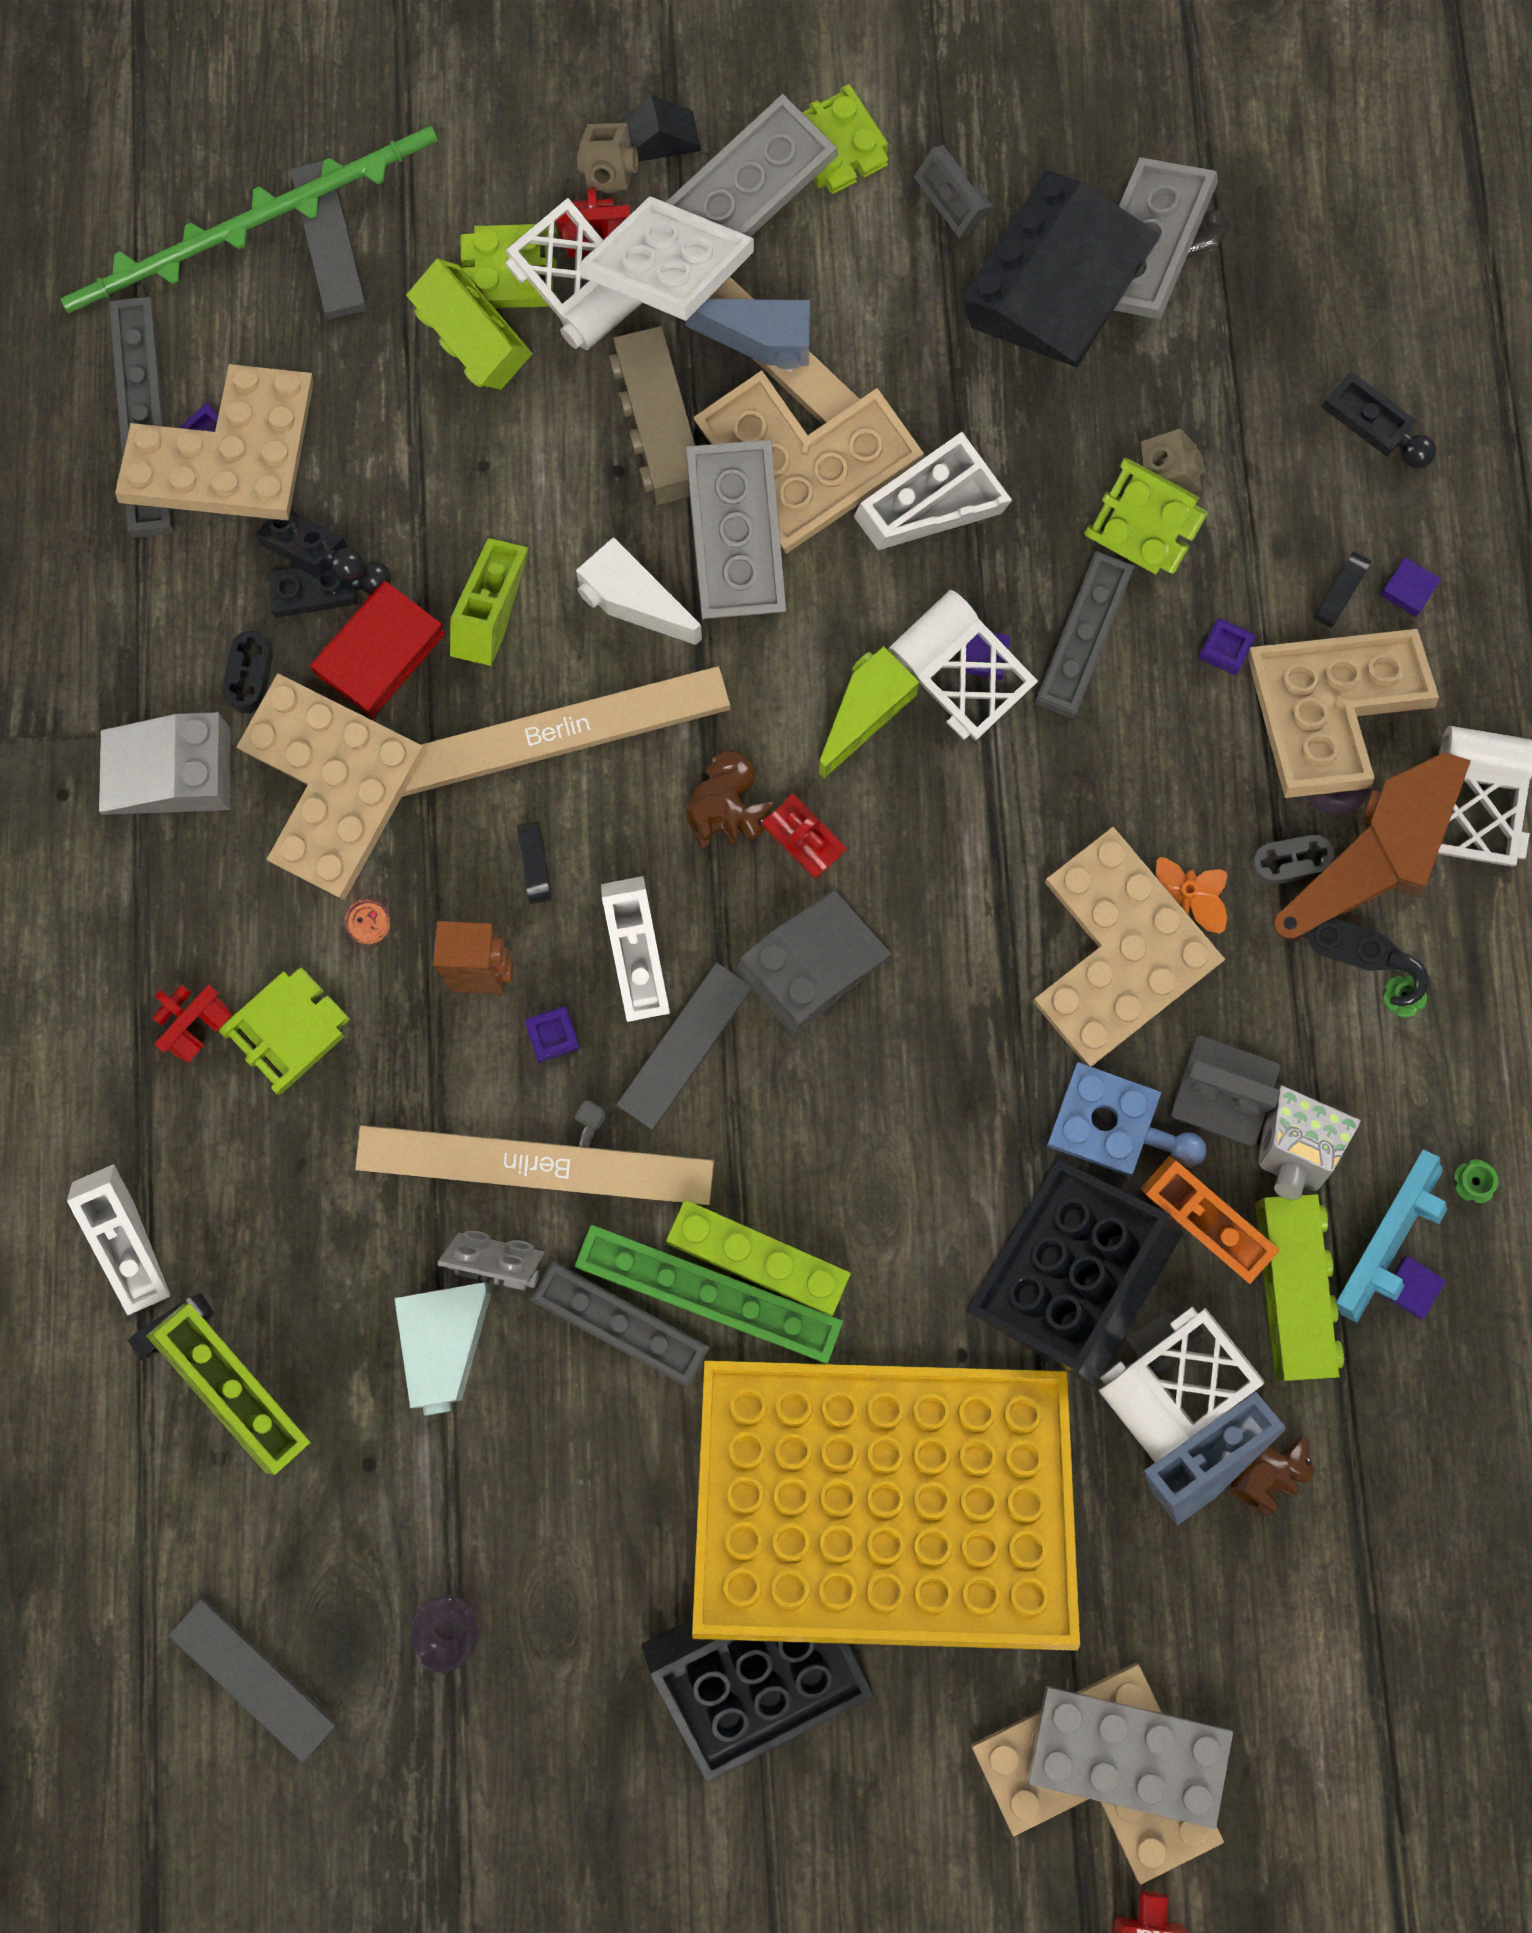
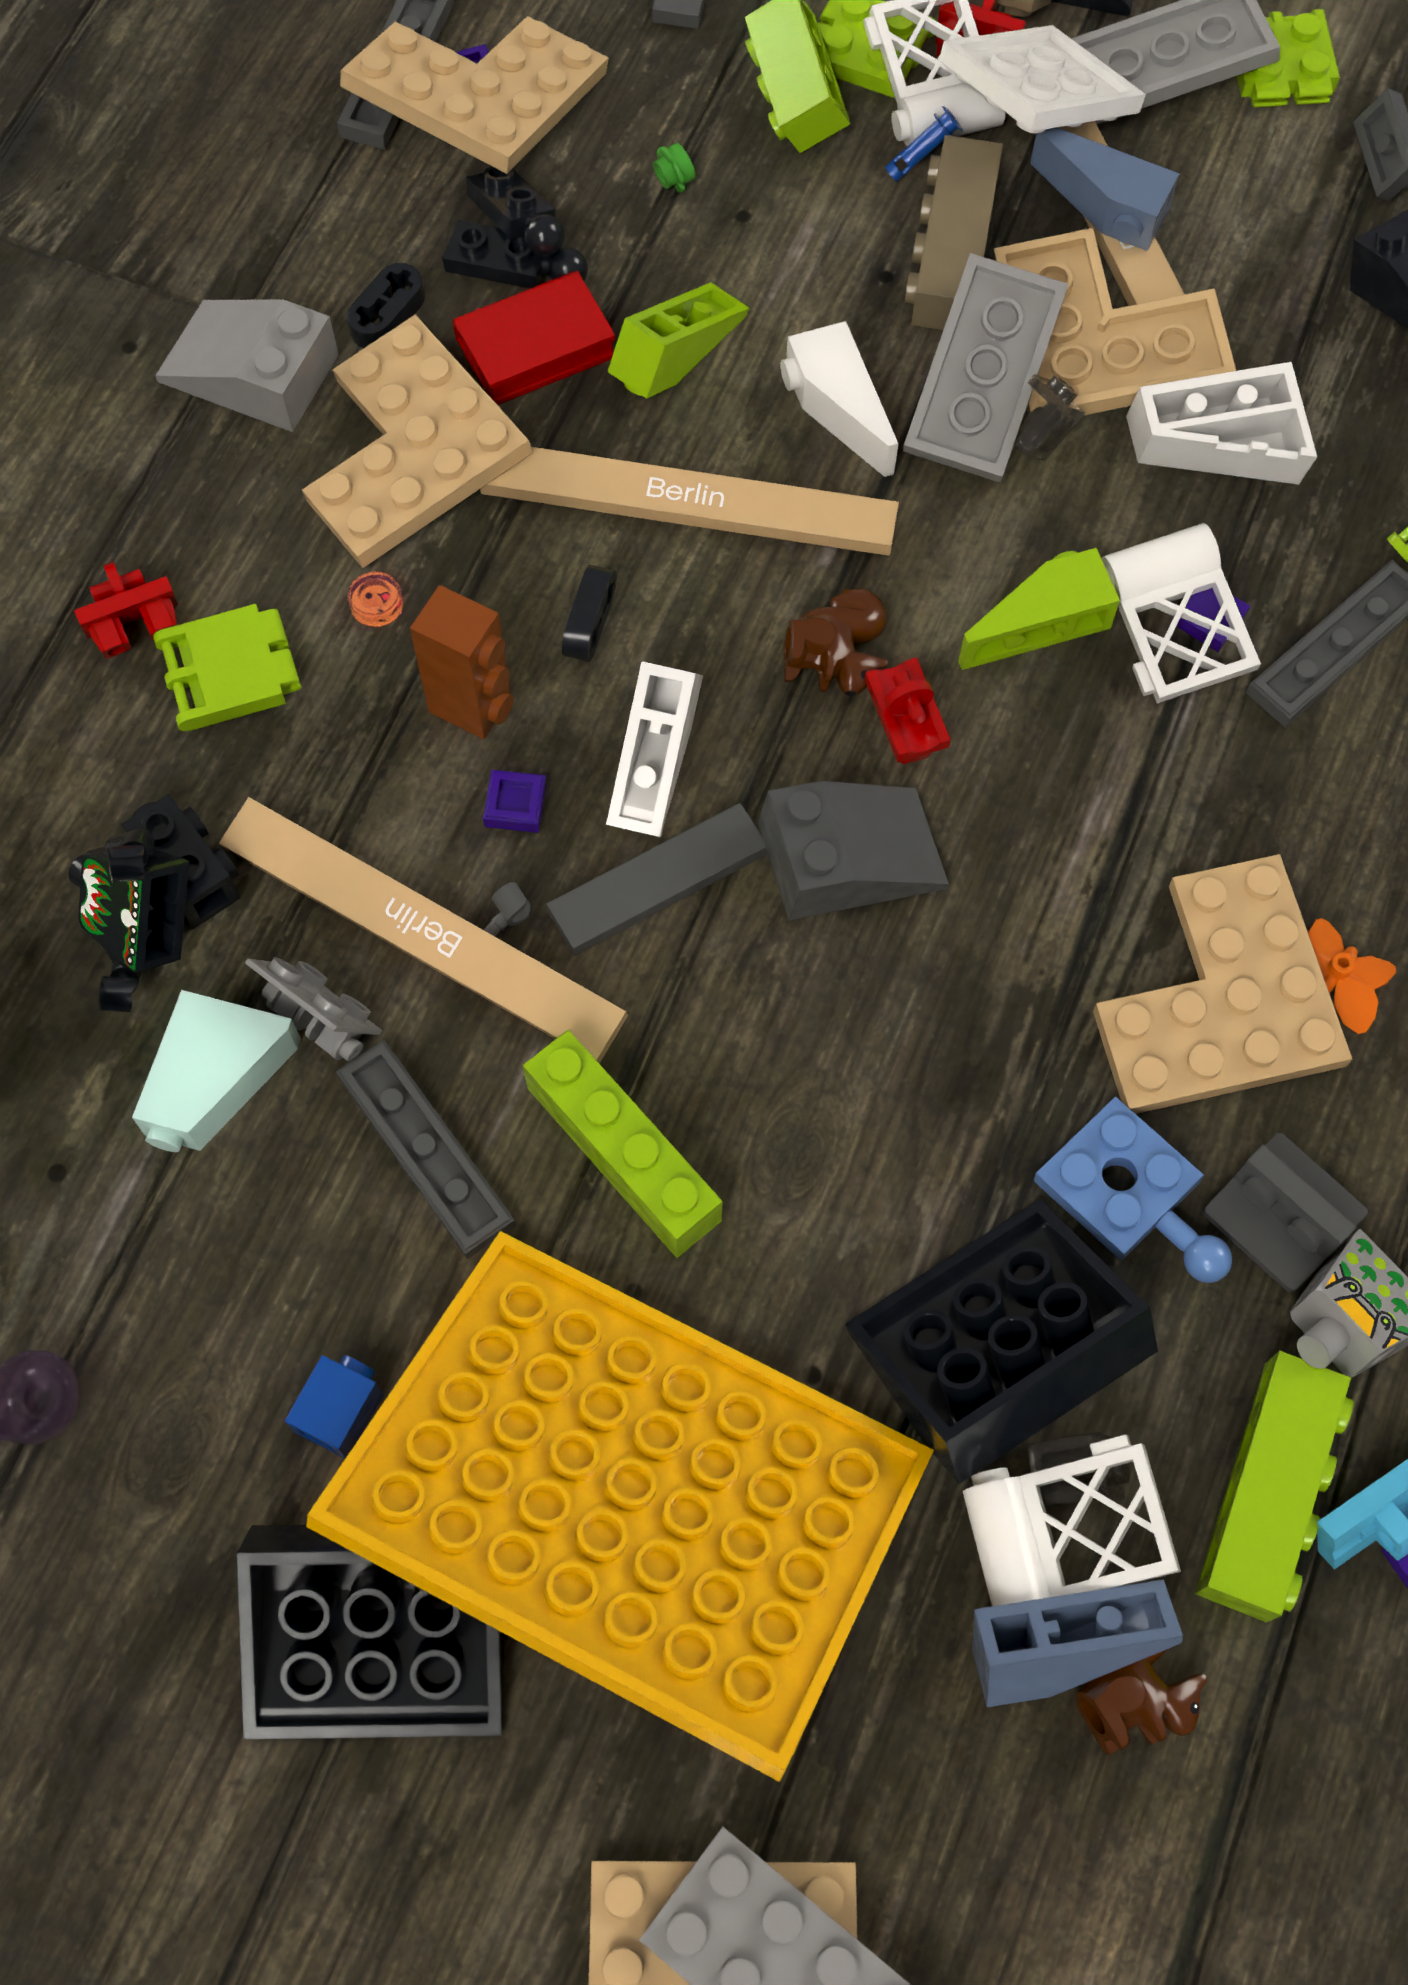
camera: 25 degrees right, 10 degrees down
bright green plate [574,1225,843,1364] -> none
orange slope [1140,1155,1280,1284] -> none
none -> black torso [68,829,189,1012]
none -> black brick [121,794,240,929]
none -> blue brick [284,1355,384,1459]
none -> bright green plate [653,143,696,193]
none -> blue piece [885,106,963,182]
none -> clear smoke bracket [1013,374,1085,462]

